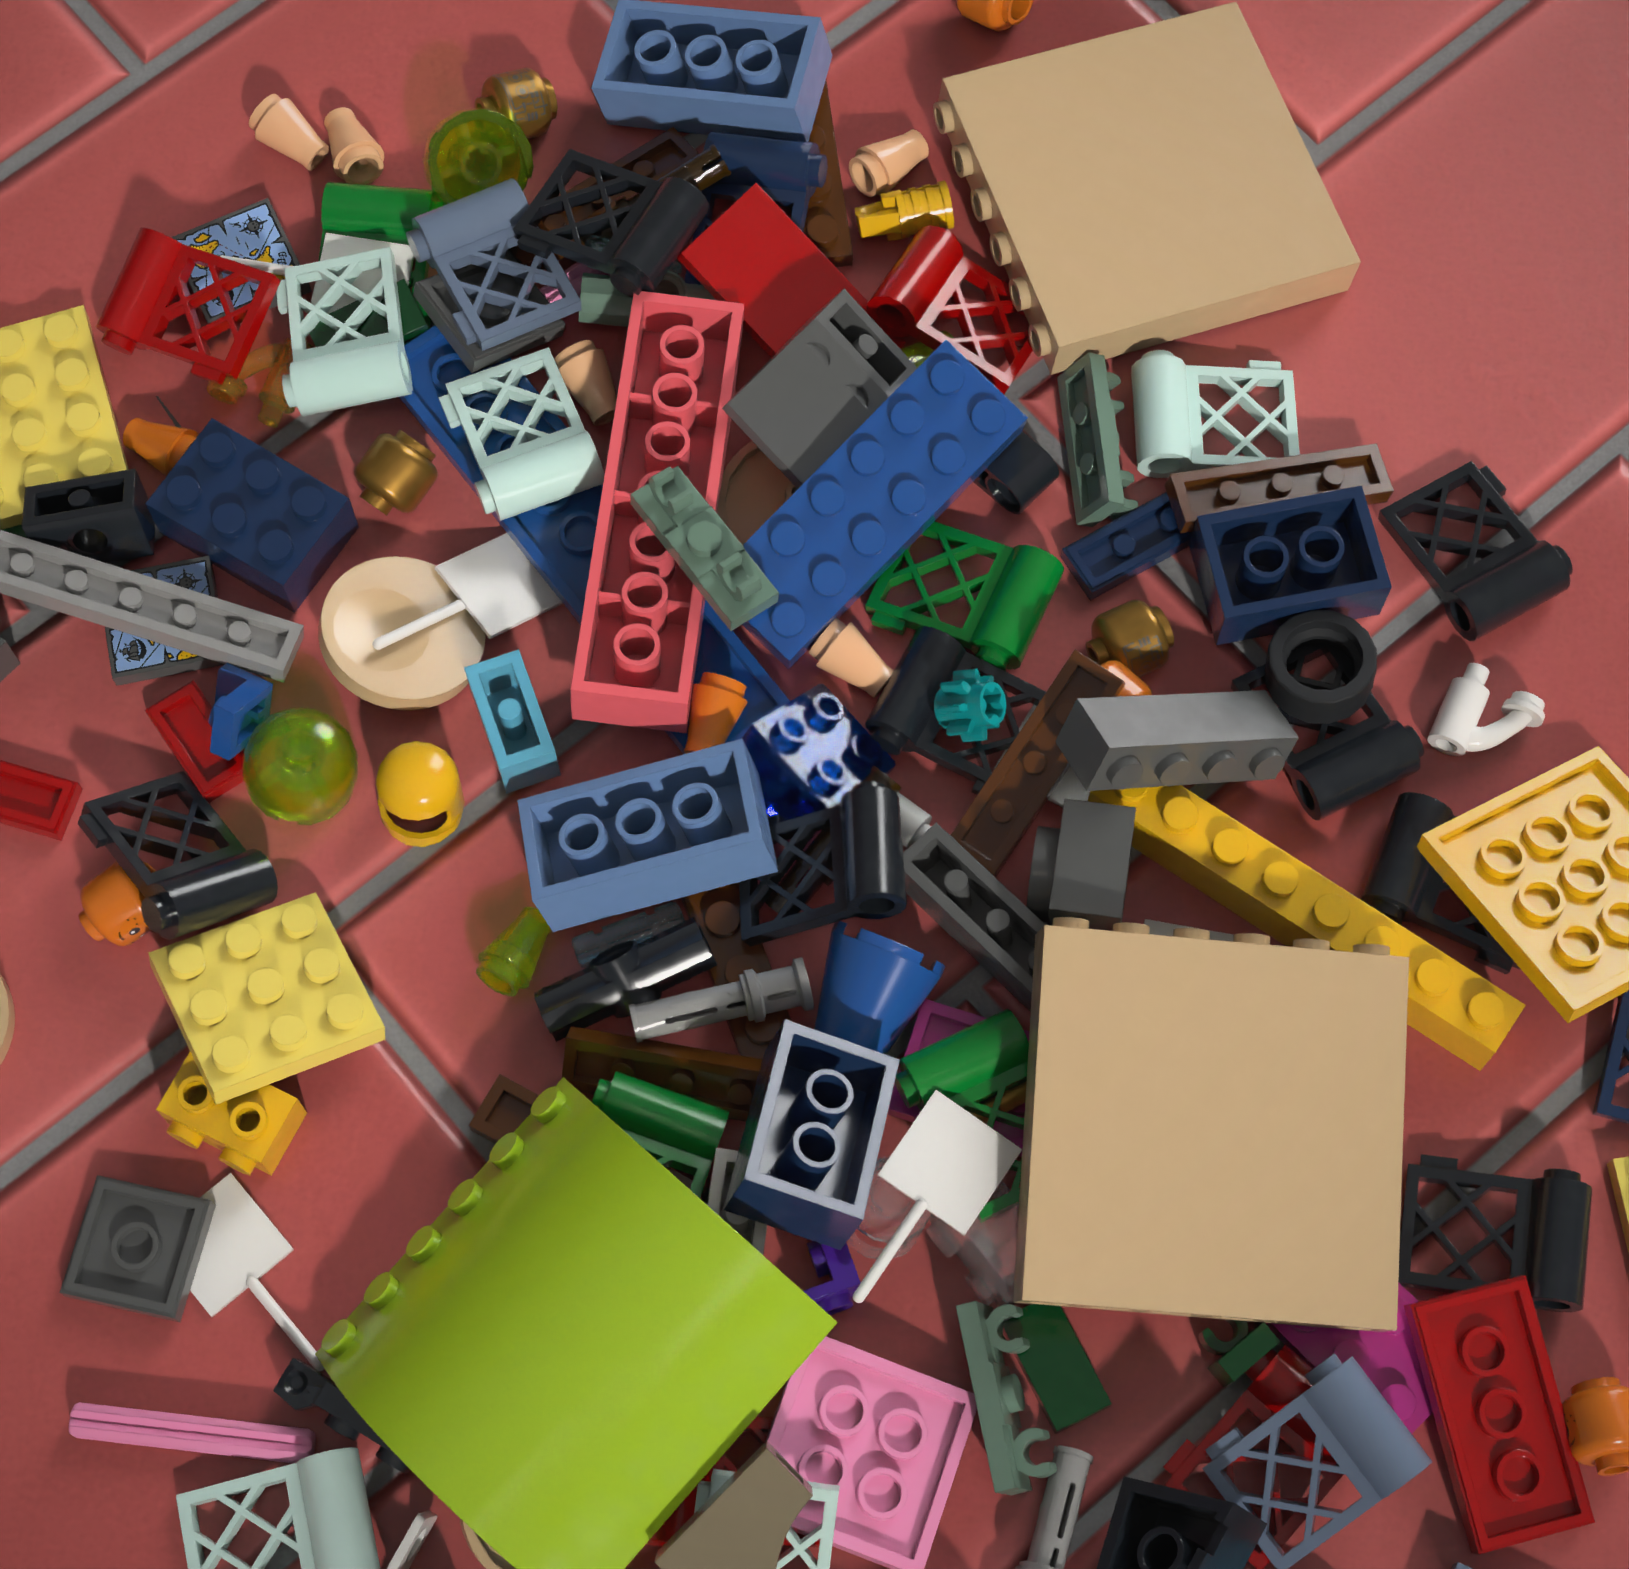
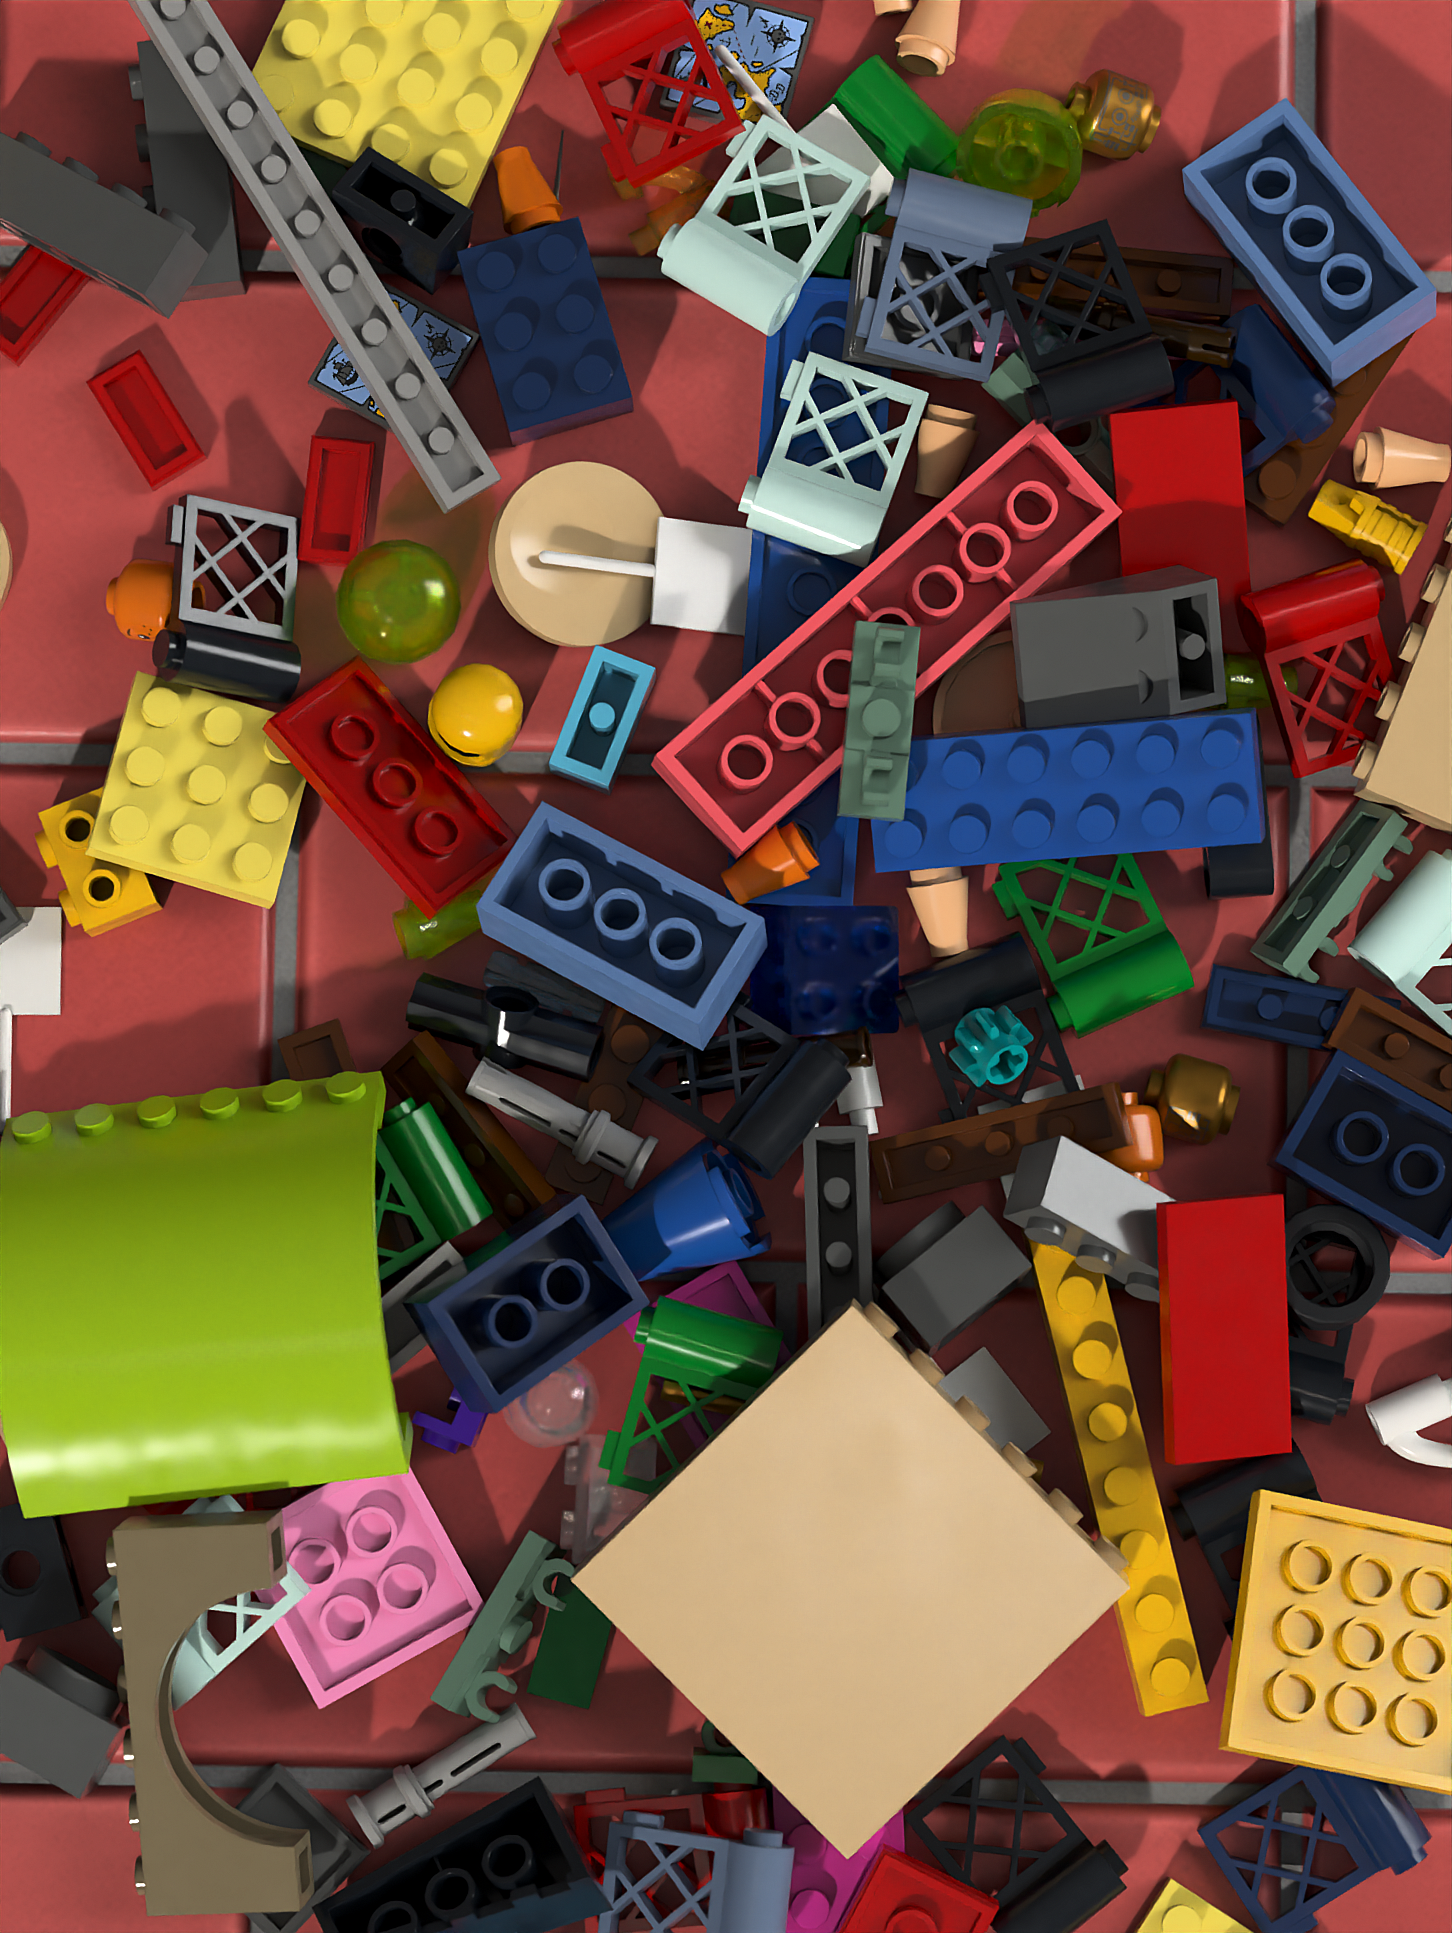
camera: 40 degrees right, 15 degrees up
blue bracket [209,663,273,761] -> none
pearl gold head [354,430,438,516] -> none
white piece [853,1090,1022,1303] -> none
none -> red tile [262,654,519,921]
none -> red tile [1156,1192,1292,1465]

